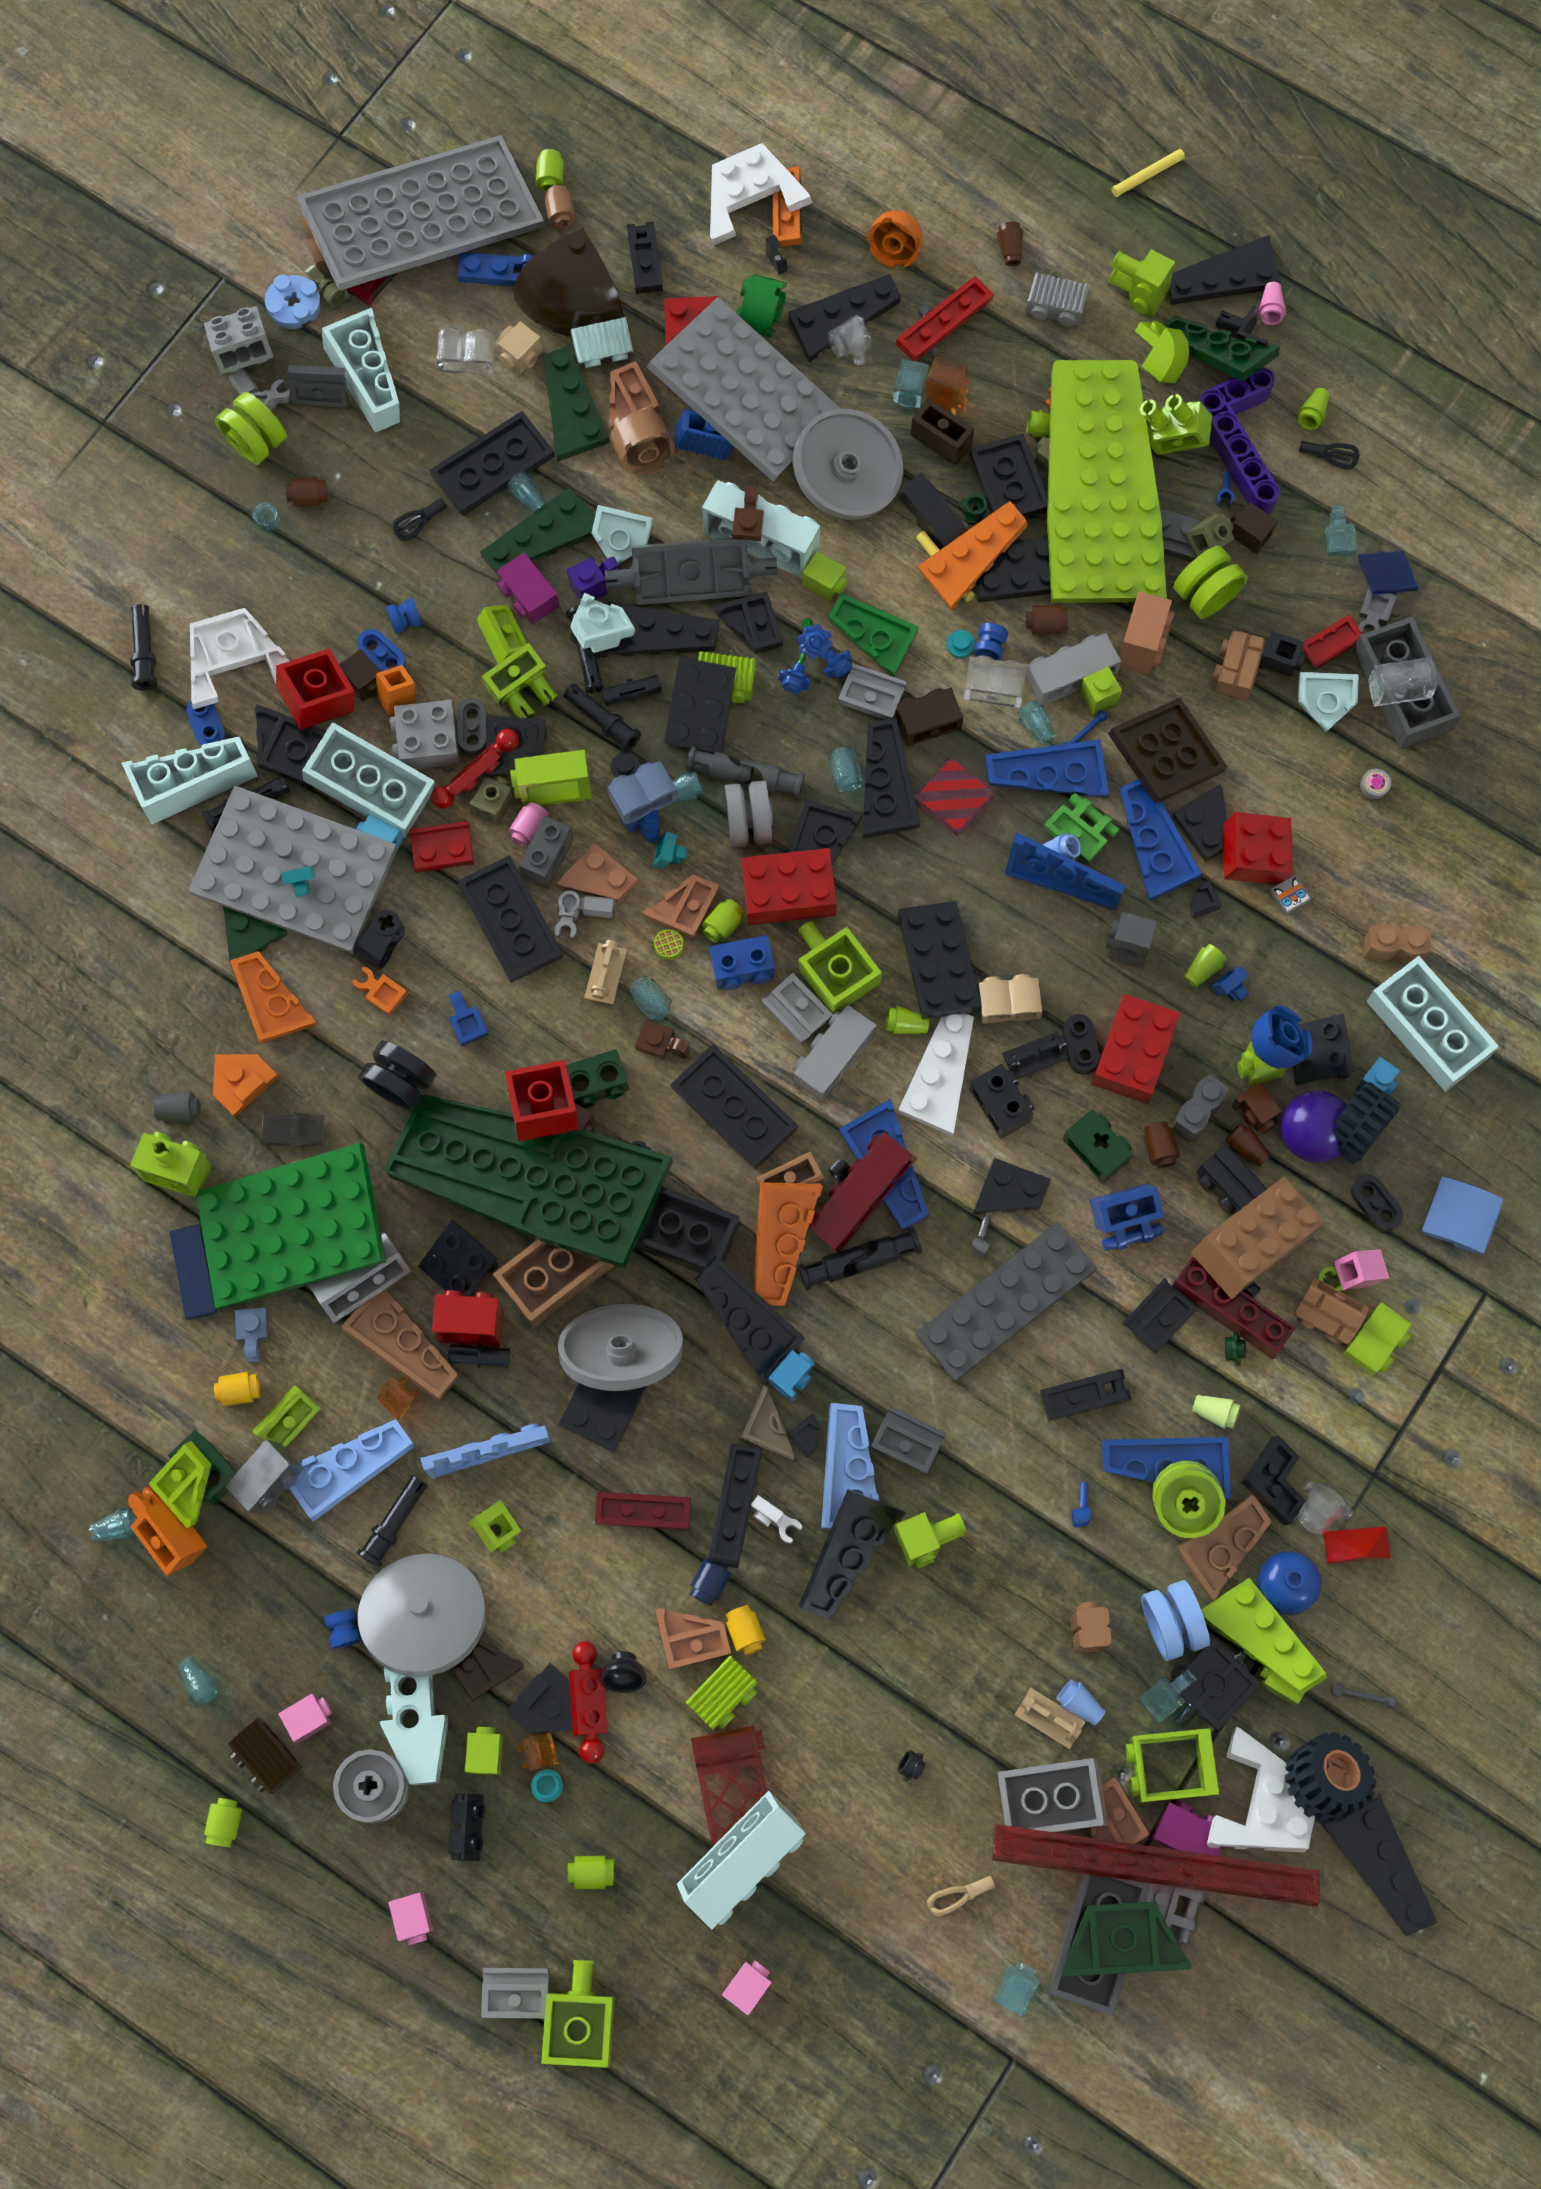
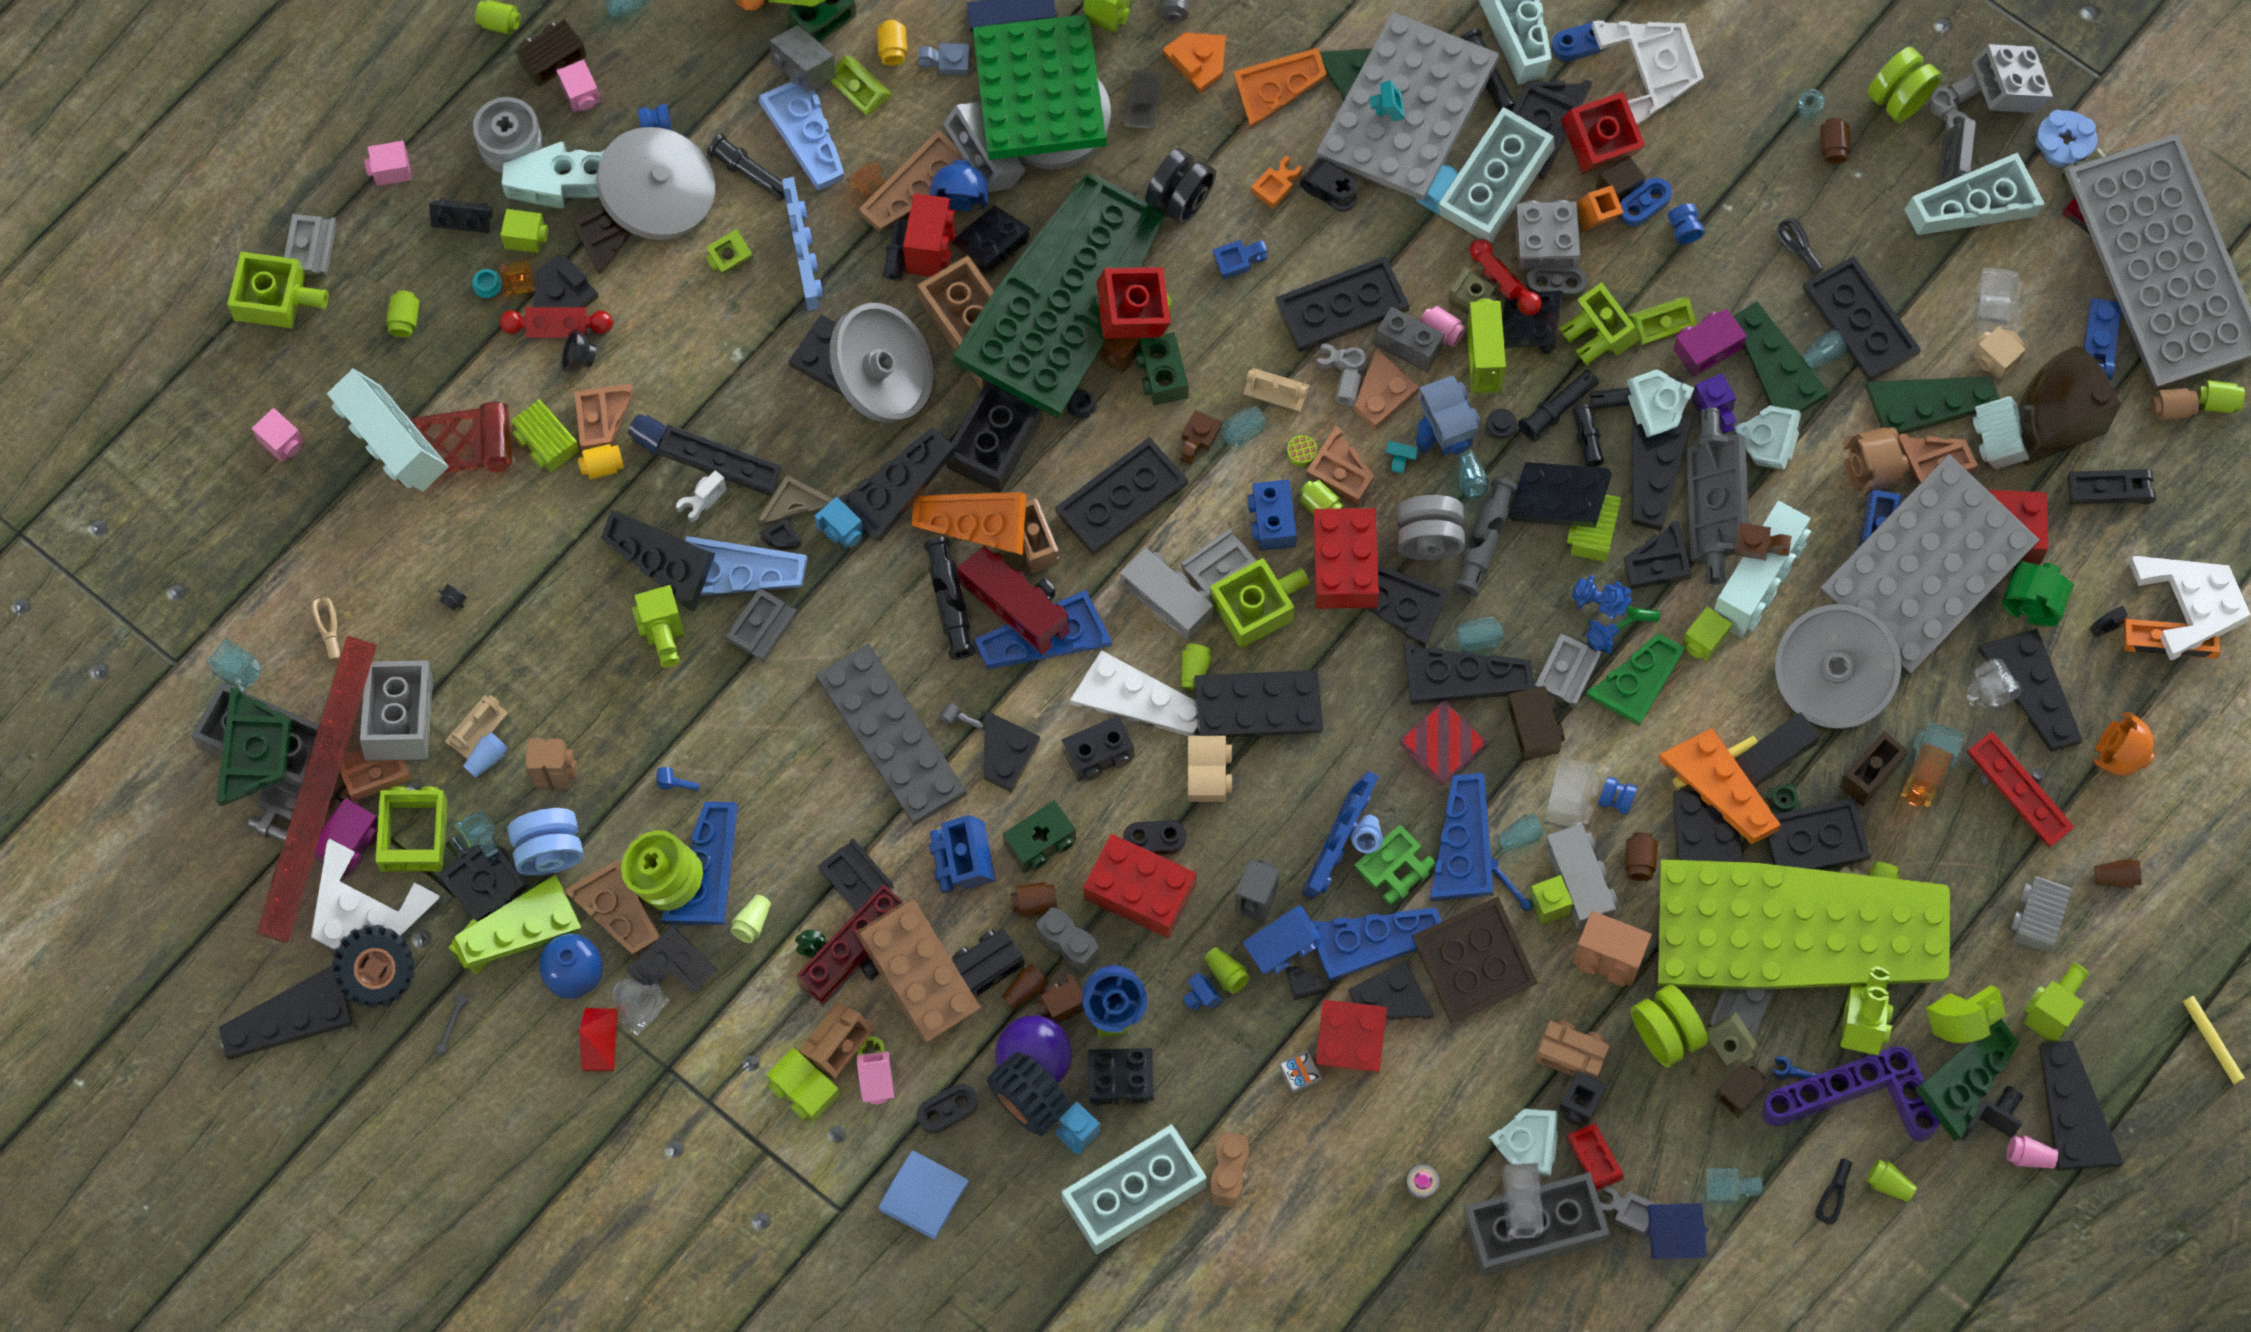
camera: 95 degrees right, 5 degrees down
red plate [409,821,474,873] -> none
dark red plate [595,1492,691,1530] -> none
teal plate [947,630,975,659] -> none
black hinge [1002,1032,1069,1079] -> none
black plate [1040,1369,1132,1422] -> none
none -> blue cylinder [929,160,989,211]
none -> blue brick [1243,905,1321,975]

